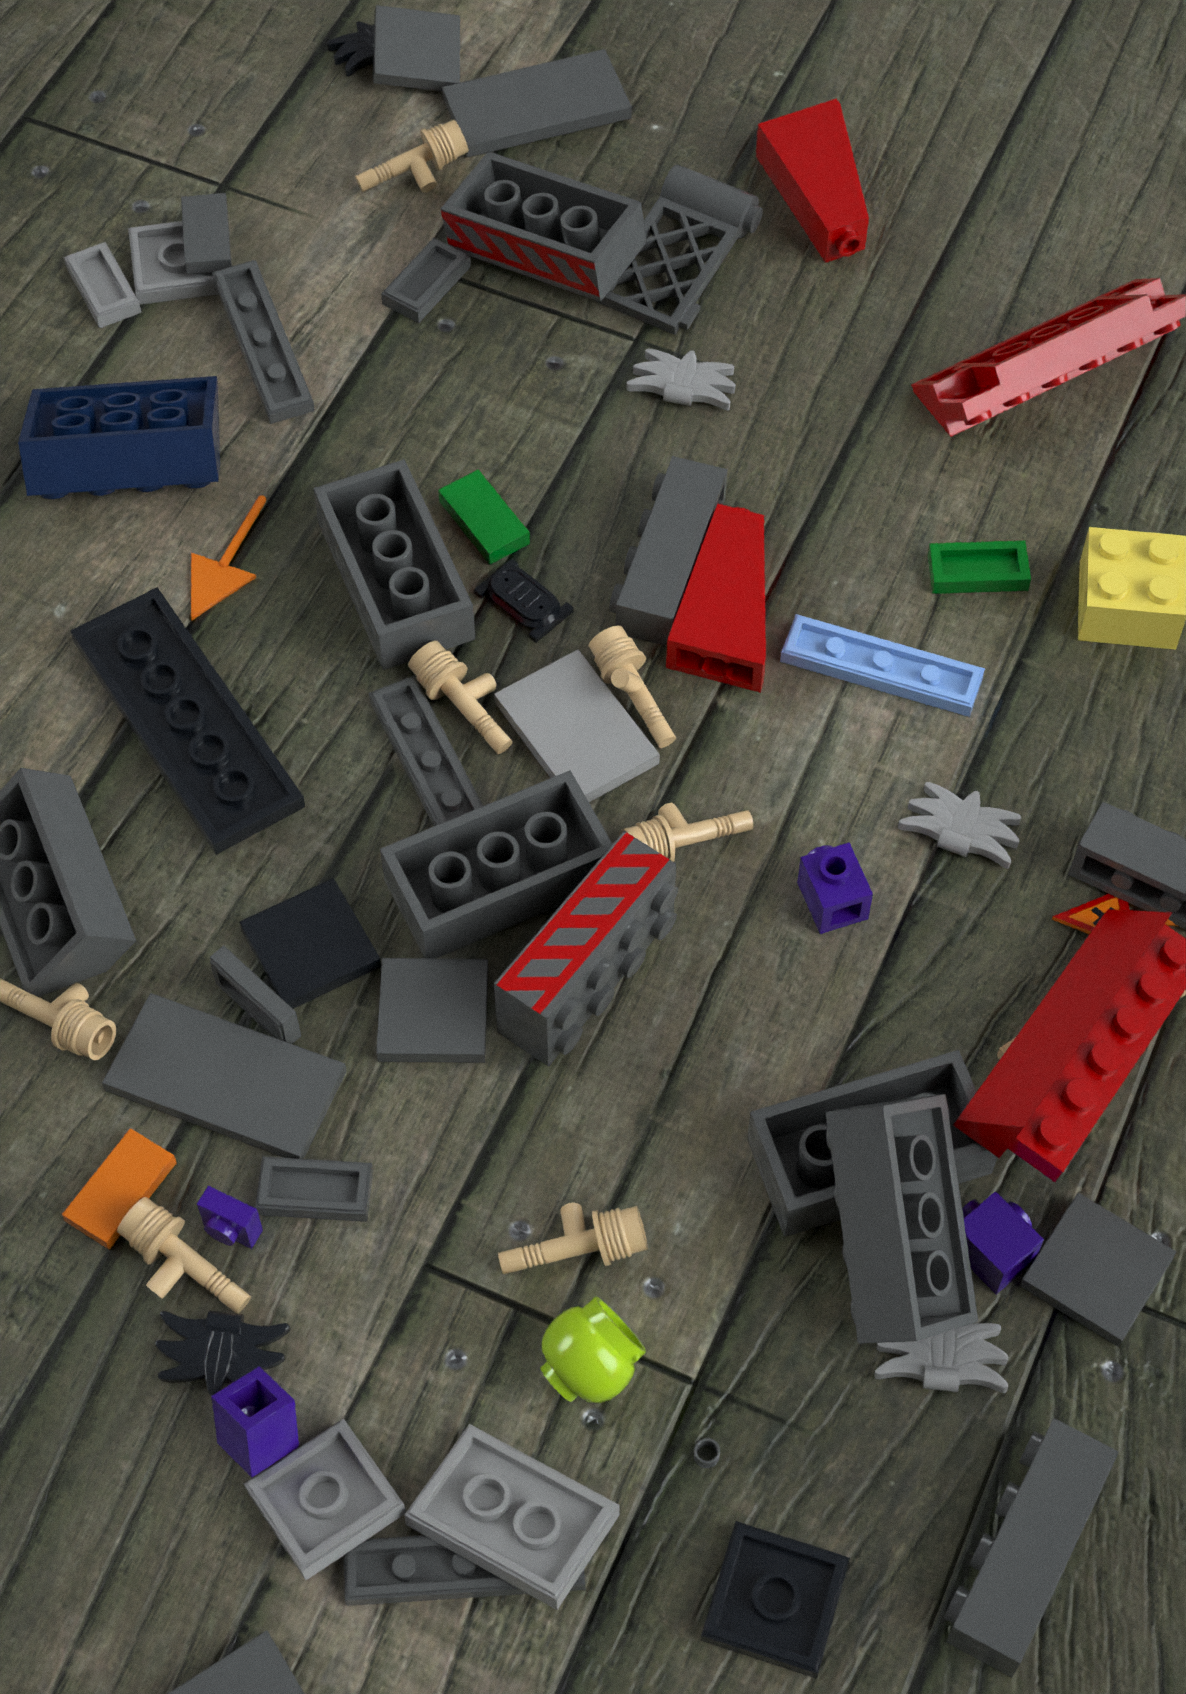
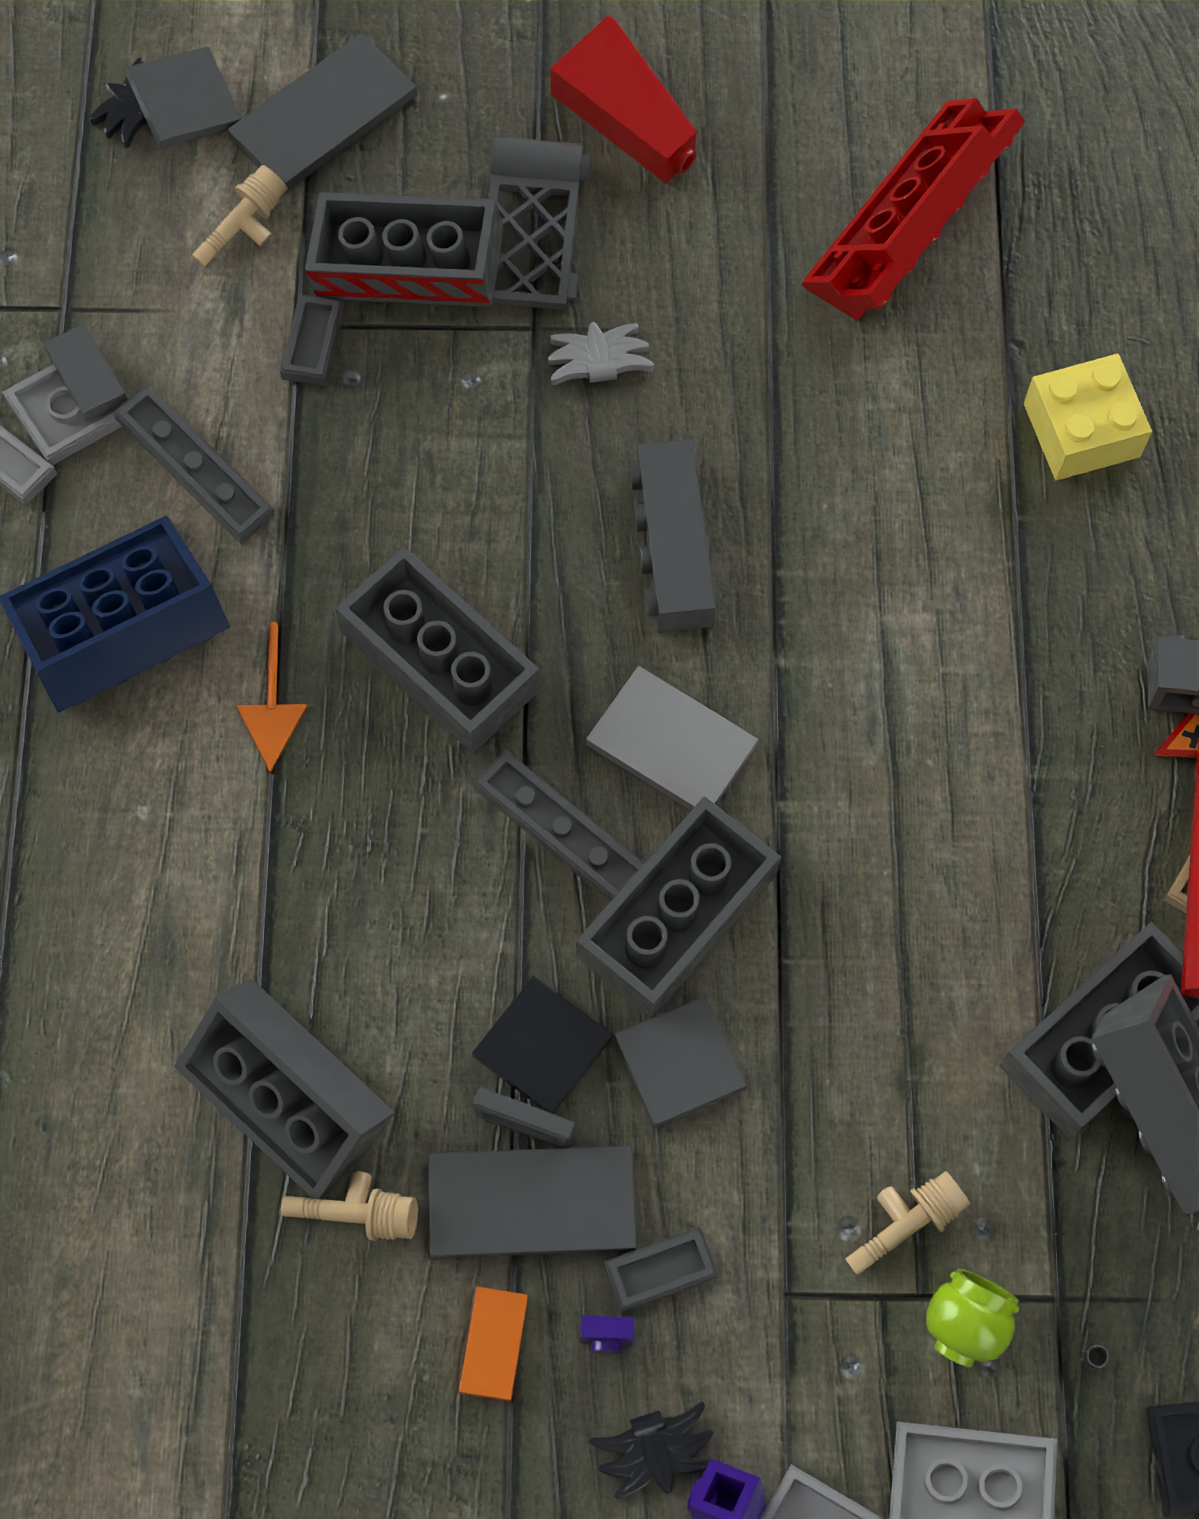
camera: 25 degrees left, 10 degrees up
black plate [70,587,305,855] -> none
tan piece [117,1197,251,1313] -> none
tan piece [408,641,513,754] -> none
green tile [438,469,530,565] -> none
black piece [474,558,574,643] -> none
dark grey brick [494,831,678,1067] -> none
tan piece [589,625,676,748] -> none
tan piece [619,803,753,862] -> none
red slope [666,503,766,693] -> none
light blue tile [780,614,985,717] -> none
dark purple brick [797,842,873,934] -> none
light grey piece [898,782,1021,869] -> none
green tile [927,540,1031,594] -> none

